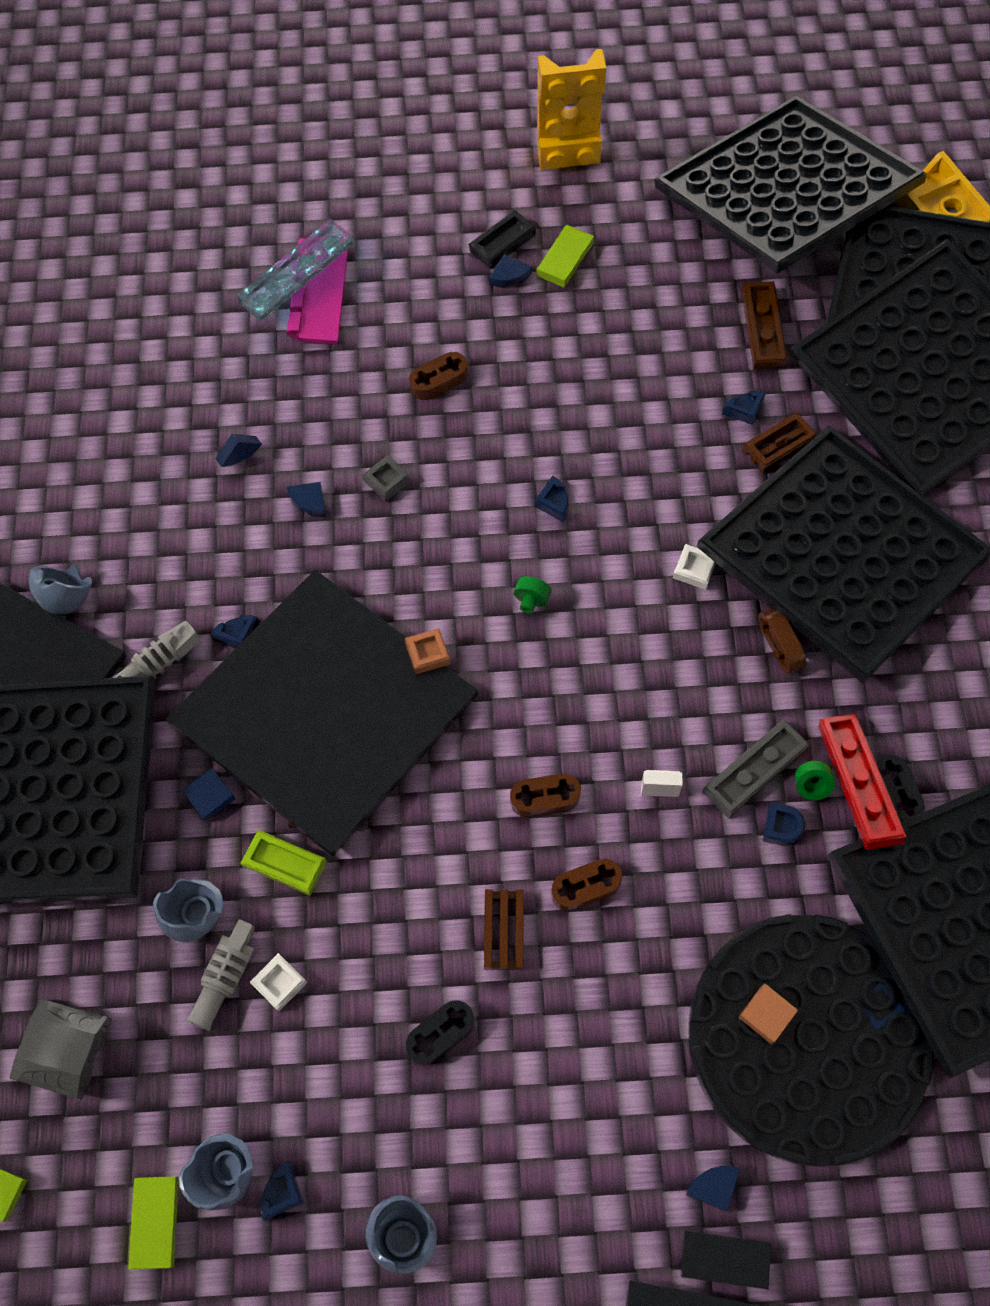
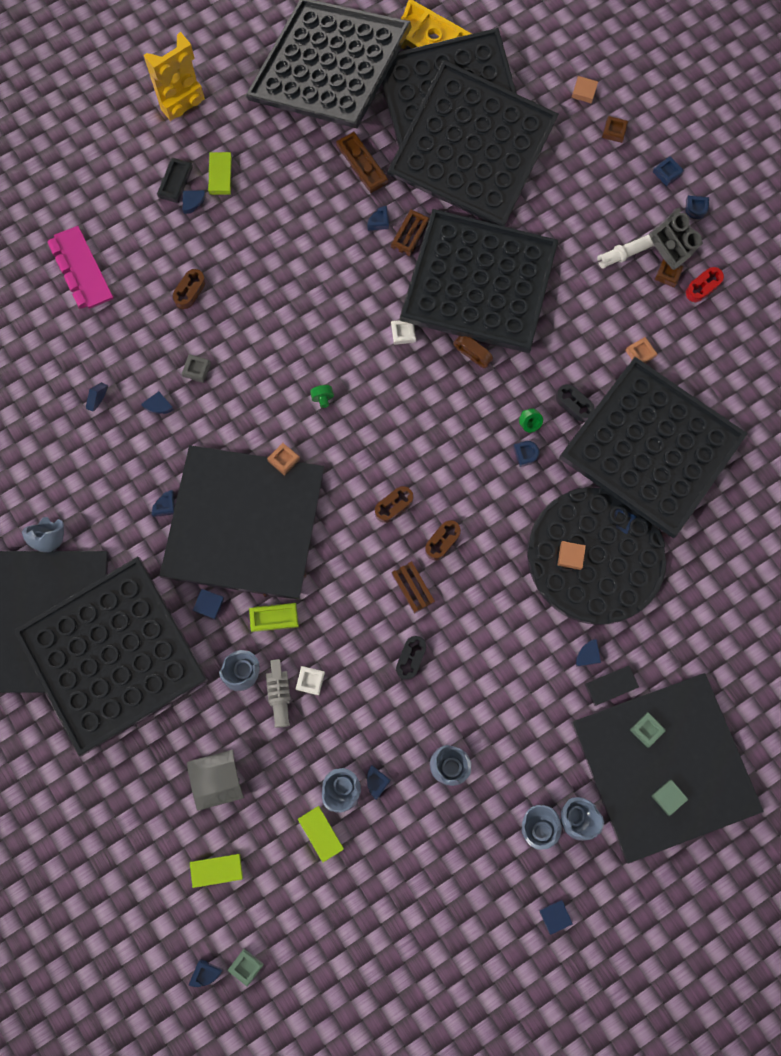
camera: 35 degrees left, 10 degrees up
light grey hinge [112,621,201,679] -> none
clear light blue plate [237,219,354,321] -> none
dark blue tile [534,476,569,522] -> none
white tile [641,770,682,797] -> none
dark grey tile [702,719,810,819] -> none
red tile [818,713,906,850] -> none

